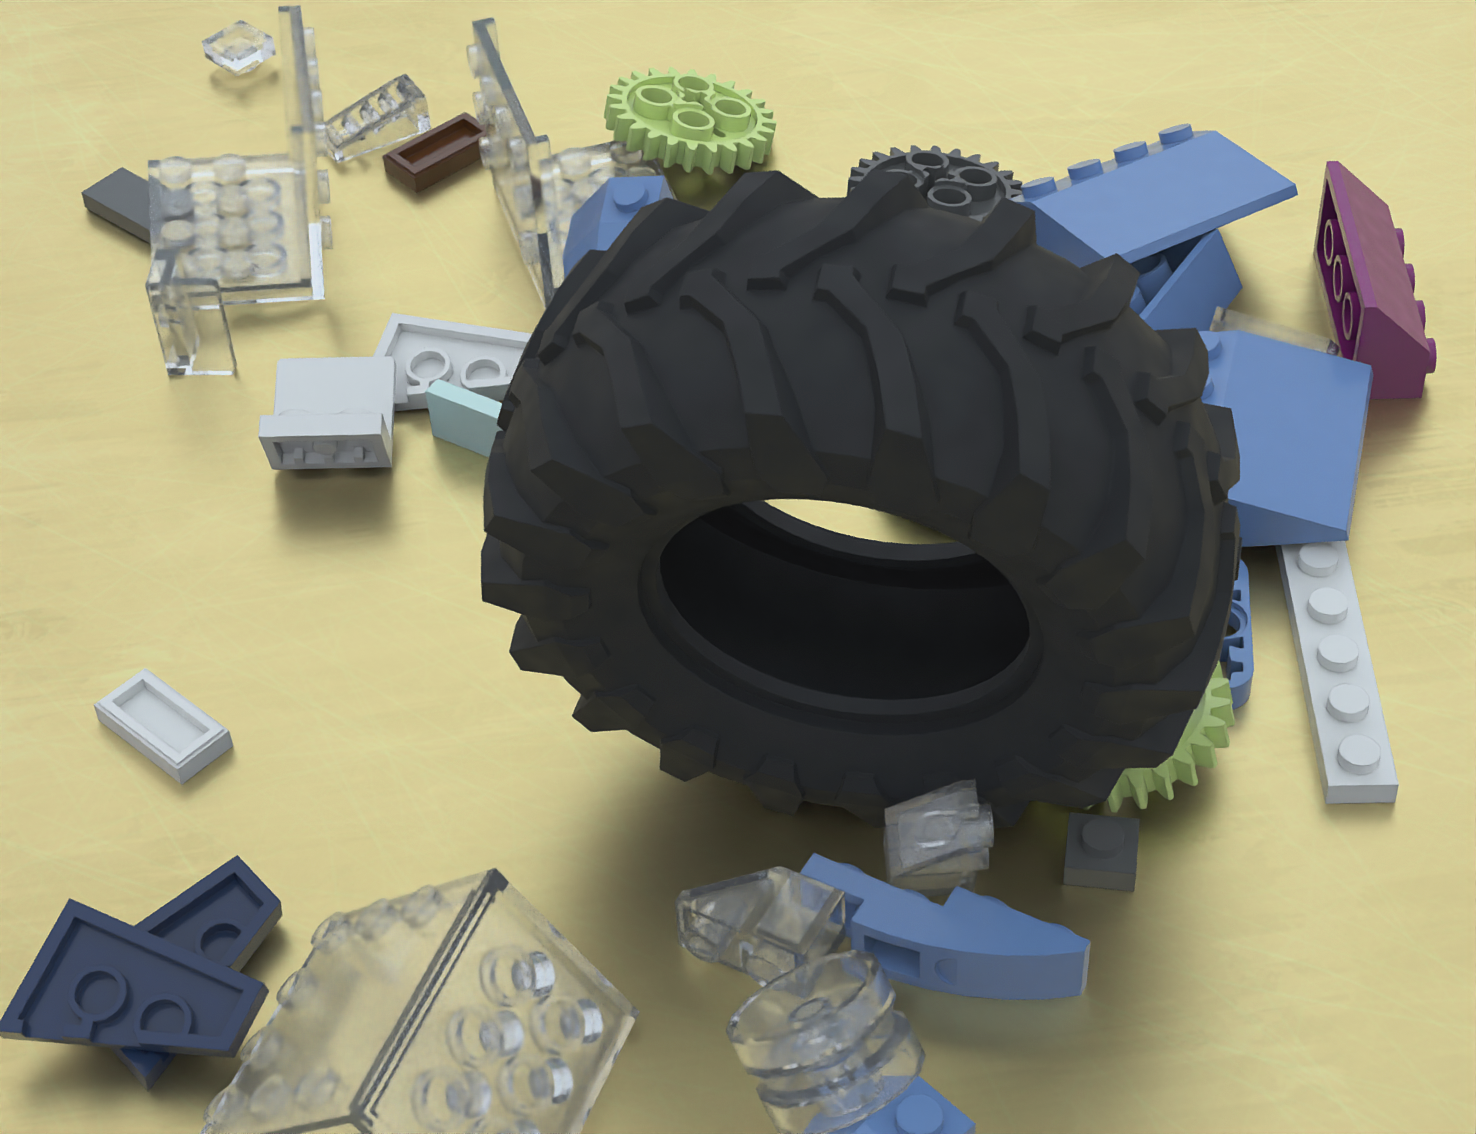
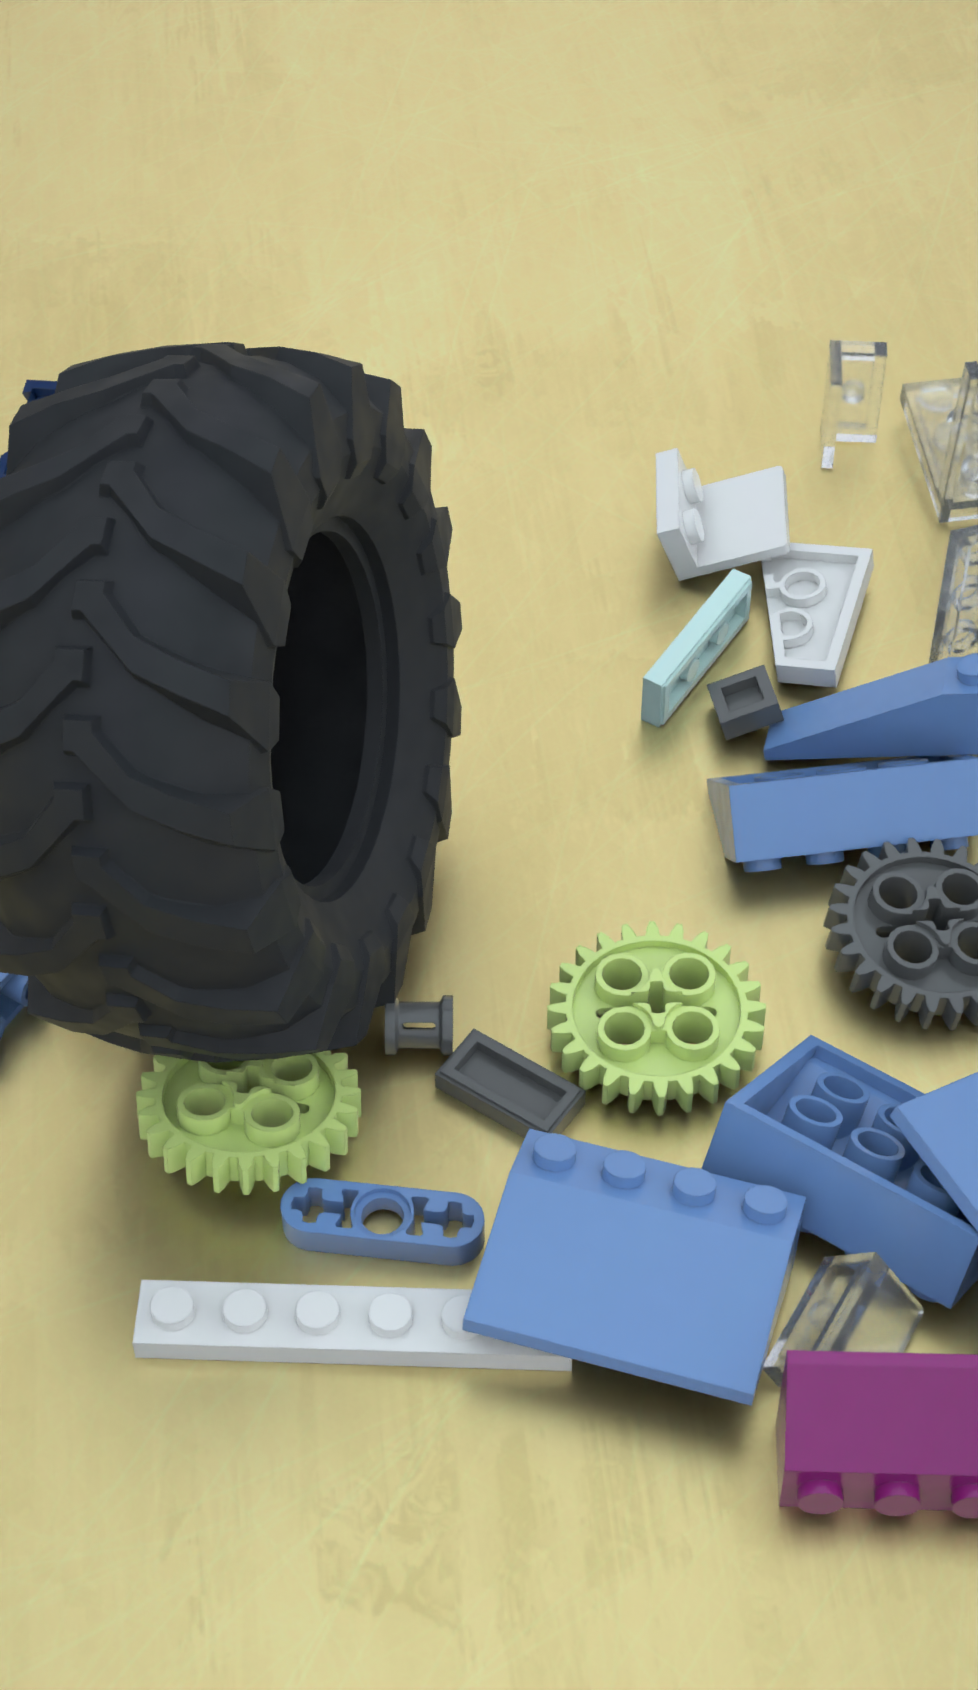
camera: 90 degrees right, 5 degrees up
dark grey plate [1063,812,1140,892] -> none

